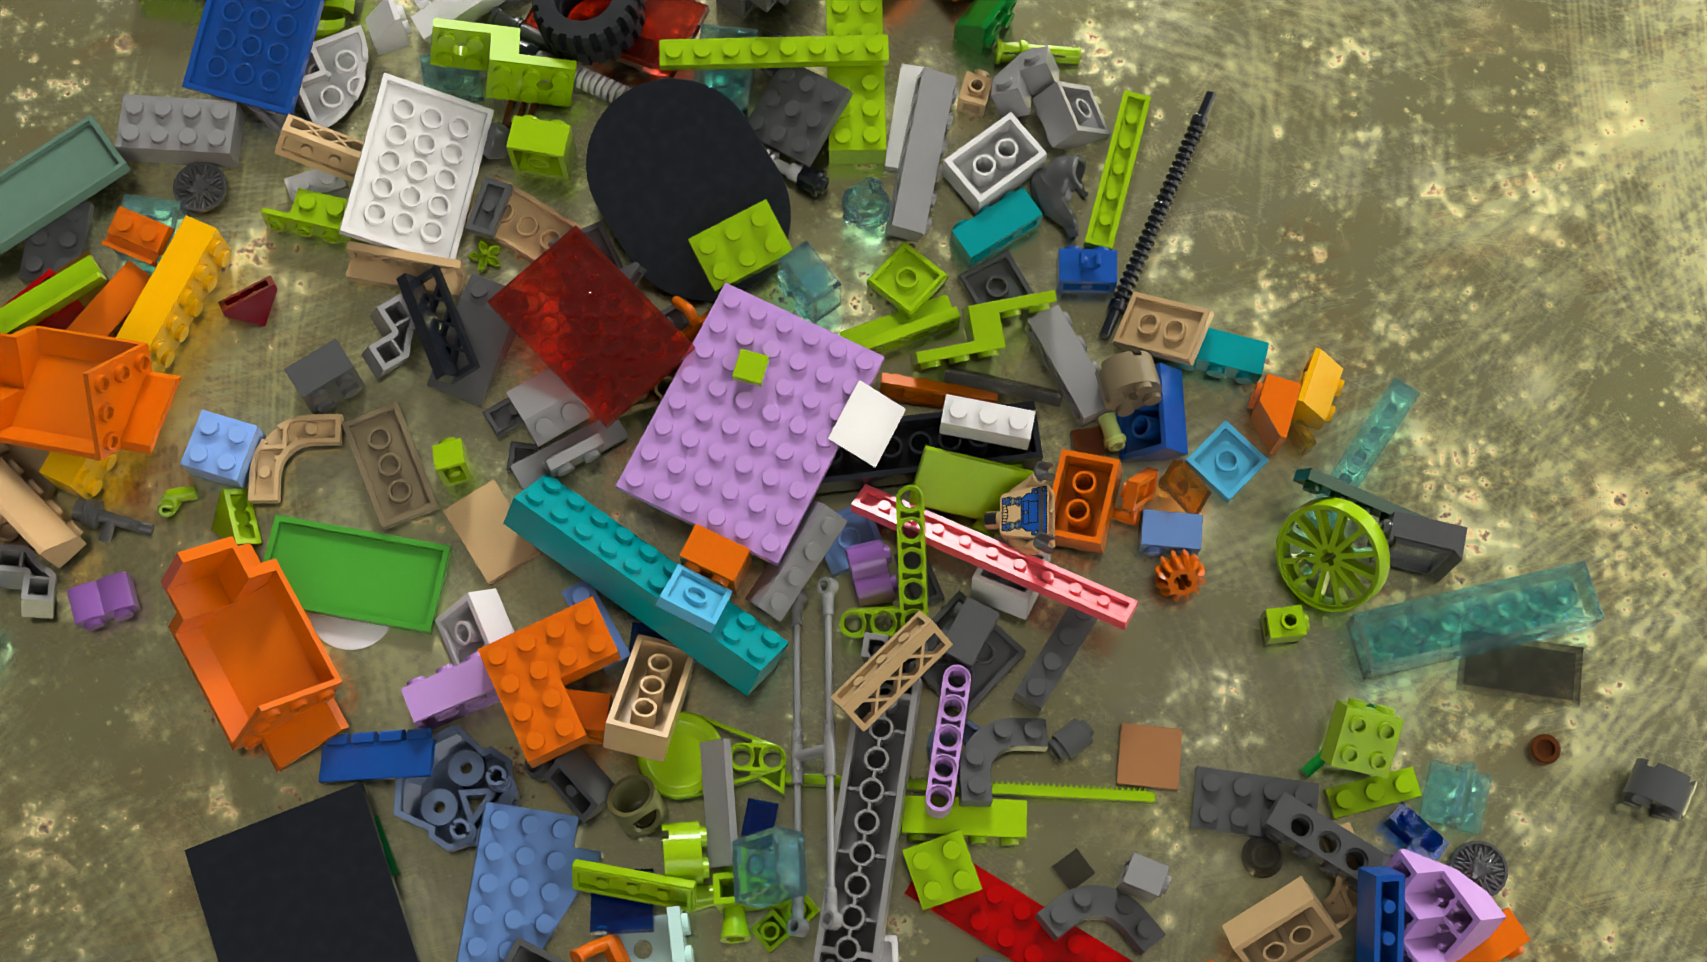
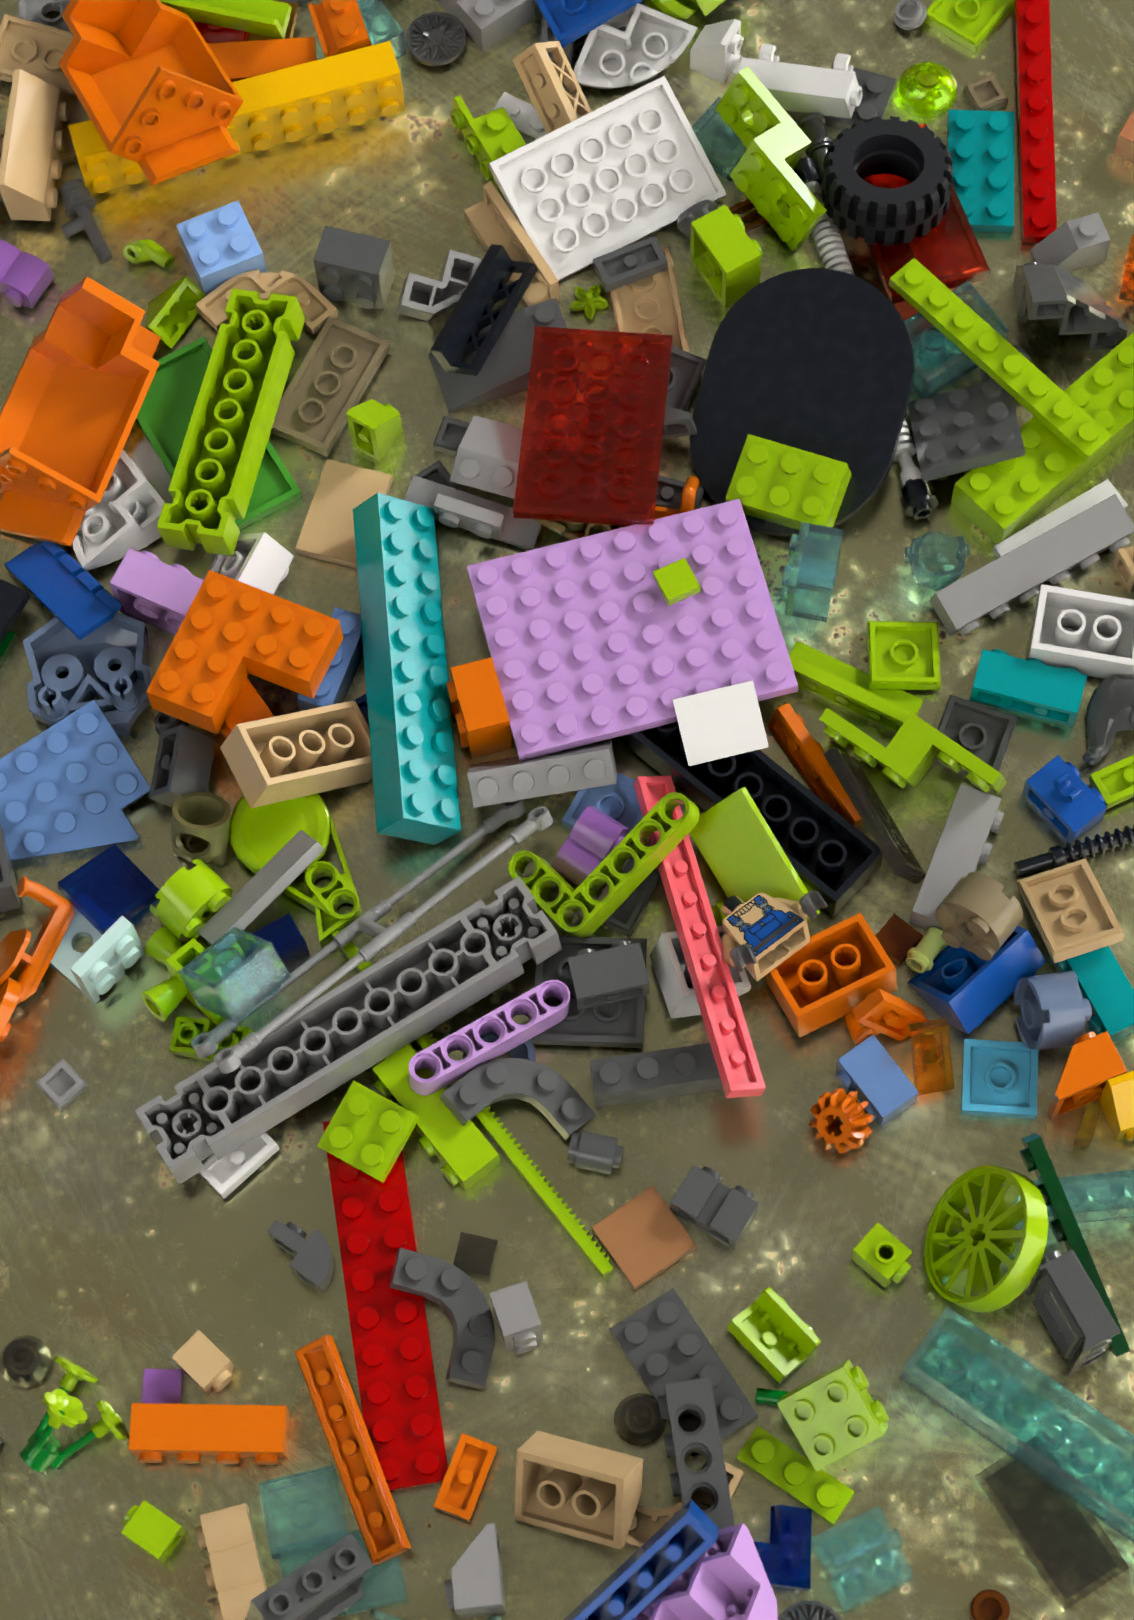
camera: 55 degrees right, 5 degrees down
dark red slope [218,275,277,326] -> none
lime tile [572,859,696,912] -> none
medium azure tile [656,564,733,633] -> none
tan fence [830,611,953,732] -> none
white brick [939,394,1036,450] -> none
none -> white brick [72,450,167,571]
none -> lime brick [157,288,306,556]
none -> dark grey brick [670,1165,759,1250]
none -> lime bracket [726,1287,821,1383]
none -> sand blue brick [1014,971,1092,1051]

